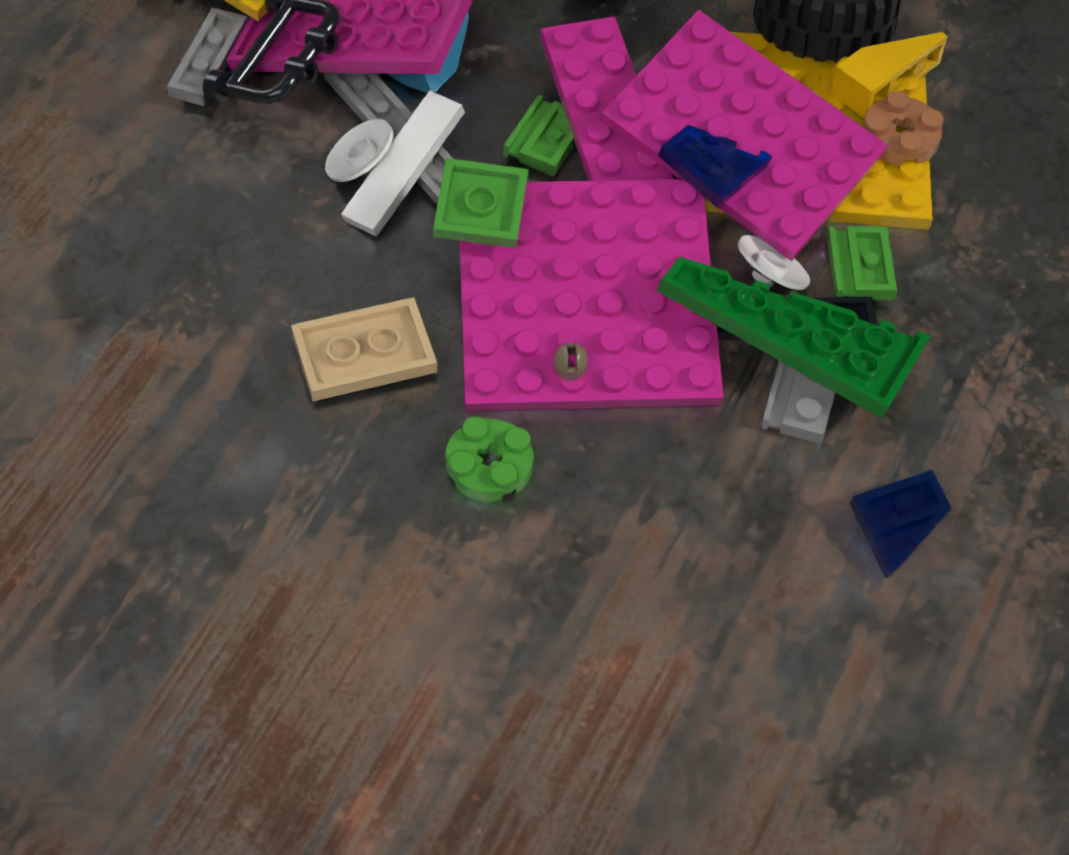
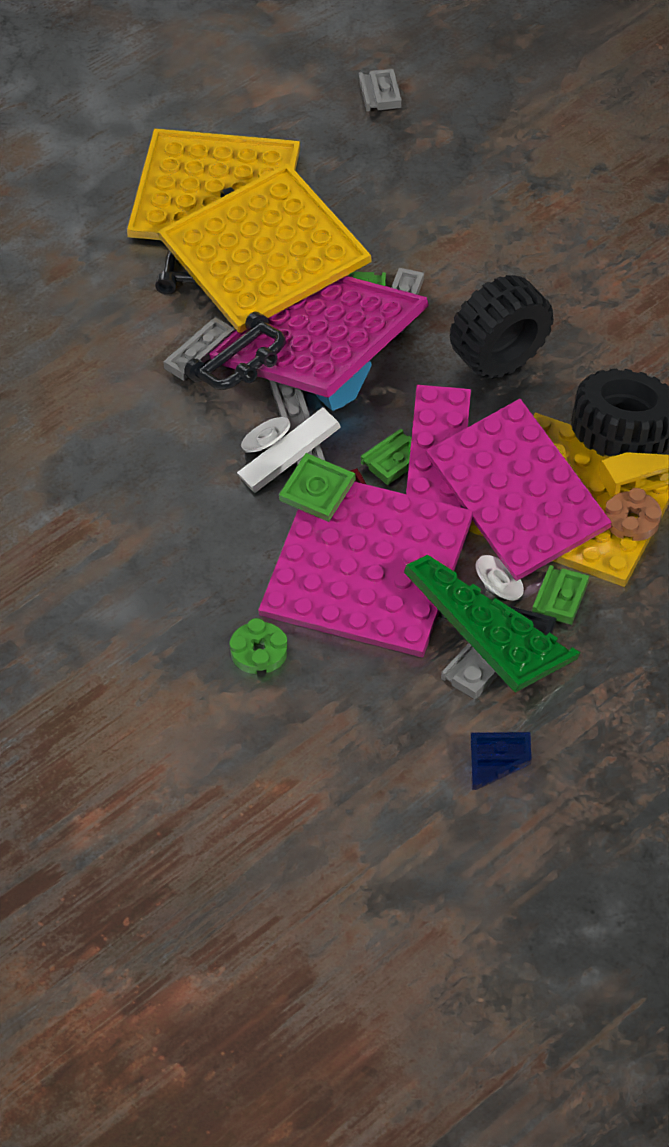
camera: 25 degrees right, 5 degrees down
tan plate [291,297,437,402] -> none
dark tan hinge [553,343,588,380] -> none
clear blue wing [658,125,772,209] -> none

